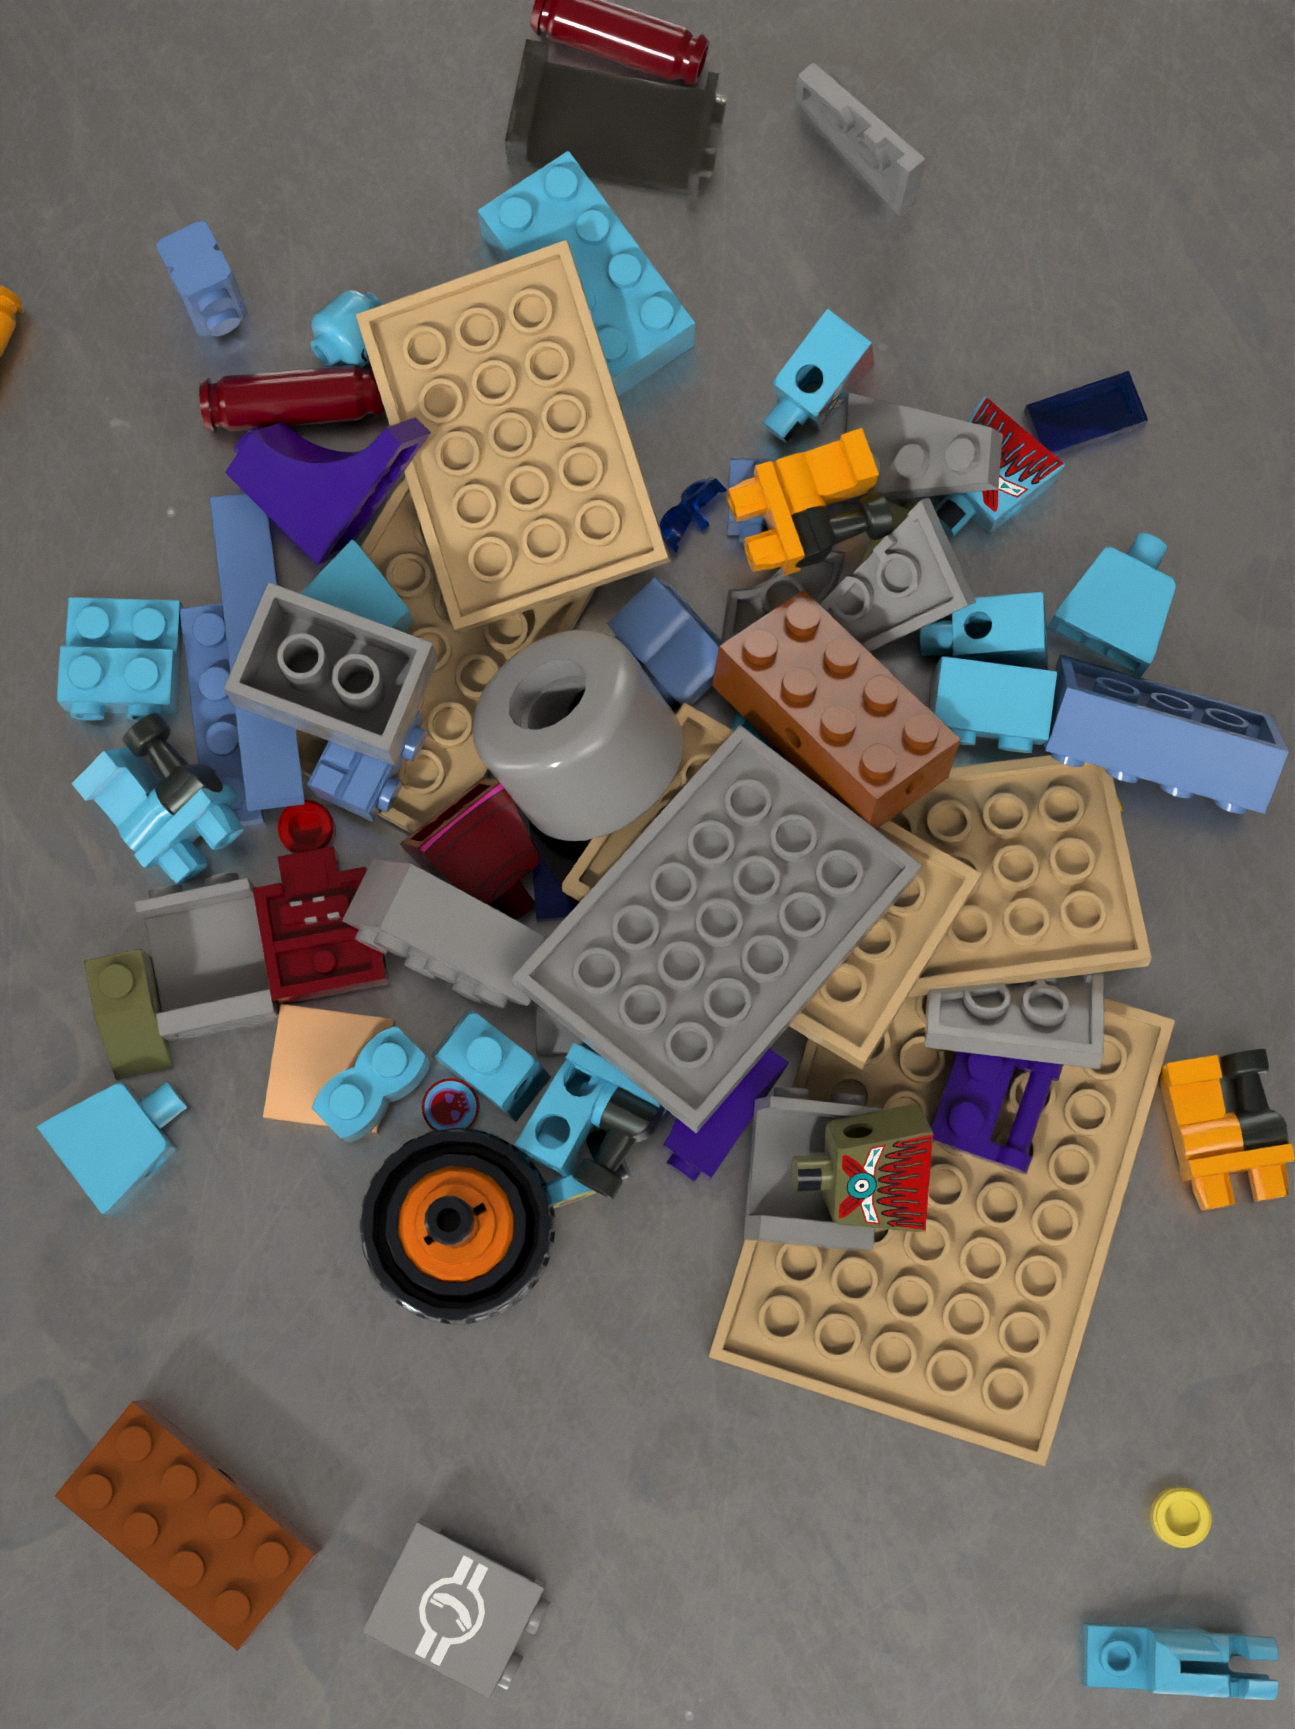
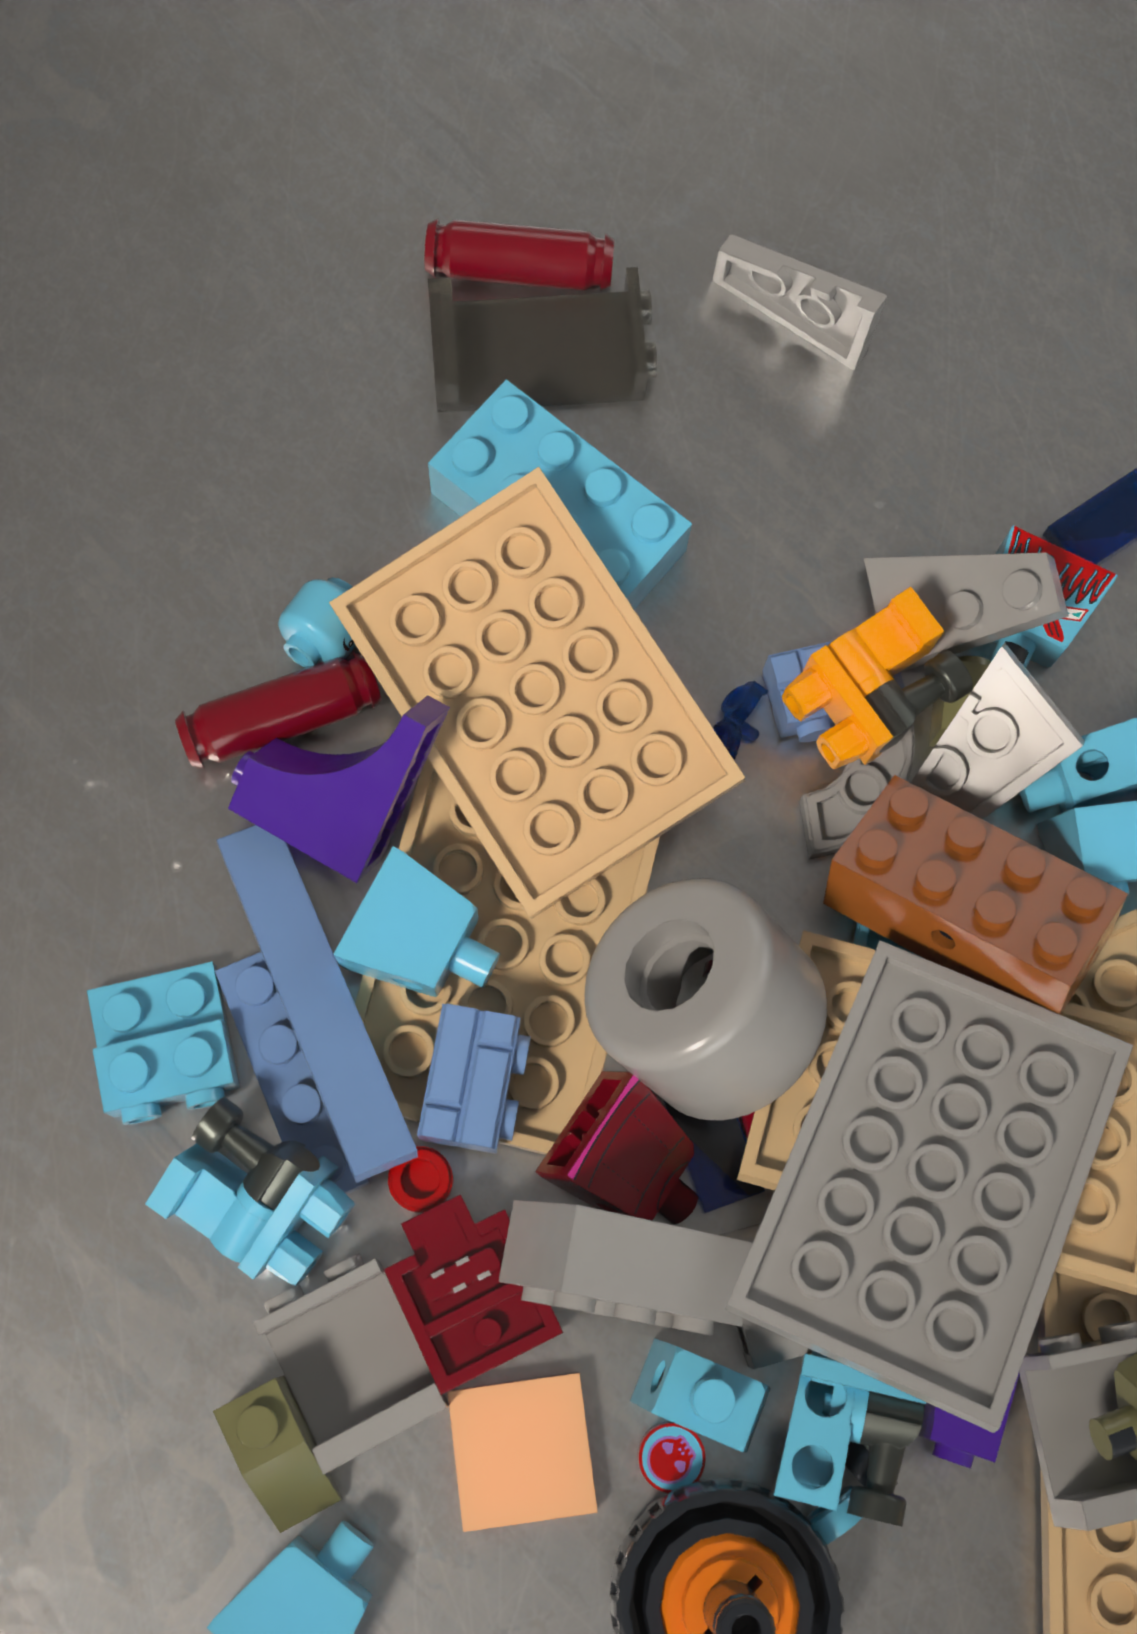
camera: 20 degrees left, 5 degrees down
medium blue brick [155,220,247,337] -> none
light grey brick [224,582,438,766] -> none
medium azure brick [312,1026,430,1143] -> none
medium blue brick [607,577,724,706] -> none
medium azure torso [762,309,874,444] -> none

